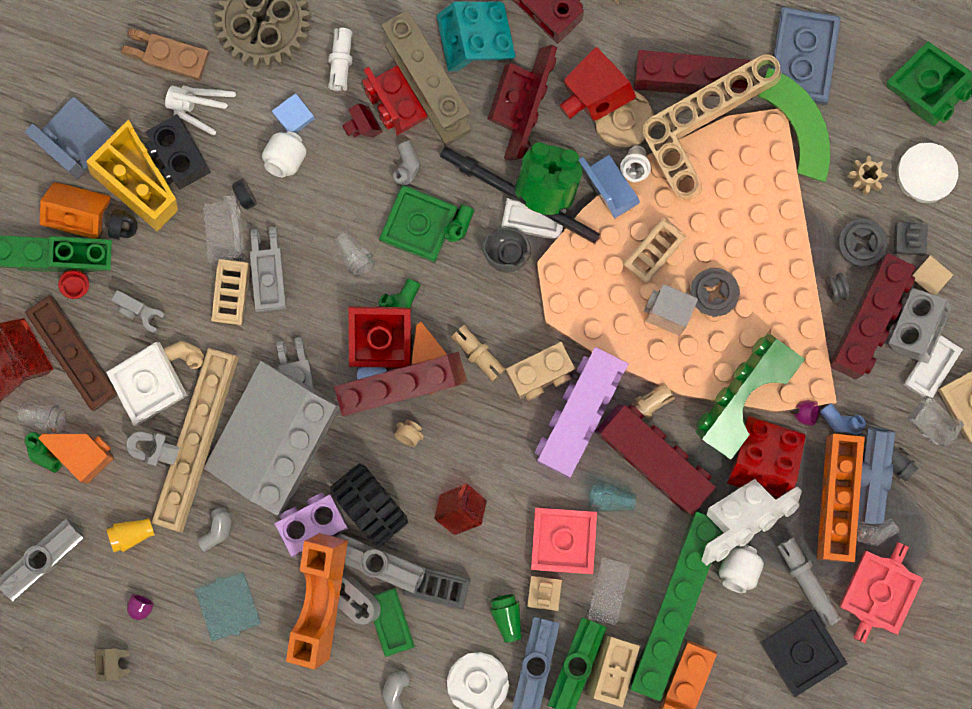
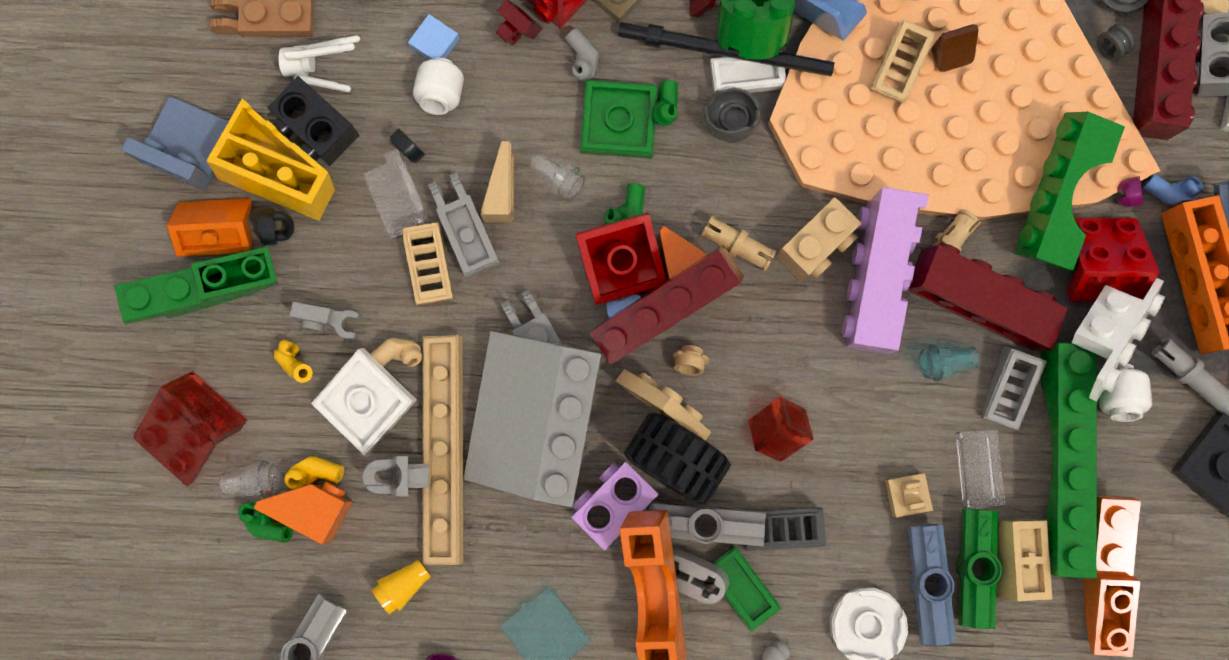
camera: 25 degrees left, 0 degrees up
reddish brown tile [25,295,118,412] -> none
red plate [58,269,89,299] -> none
light grey arm [197,507,232,552] -> none
green cone [489,594,522,643] -> none
coral plate [531,508,597,574] -> none
light grey brick [644,284,698,336] -> none
dark grey gear [690,268,740,317] -> none
none -> yellow arm [274,340,313,383]
none -> yellow arm [284,456,345,490]
none -> tan slope [481,141,514,223]
none -> tan plate [616,369,711,440]
none -> reddish brown slope [931,24,979,72]
none -> light grey slope [981,345,1047,430]

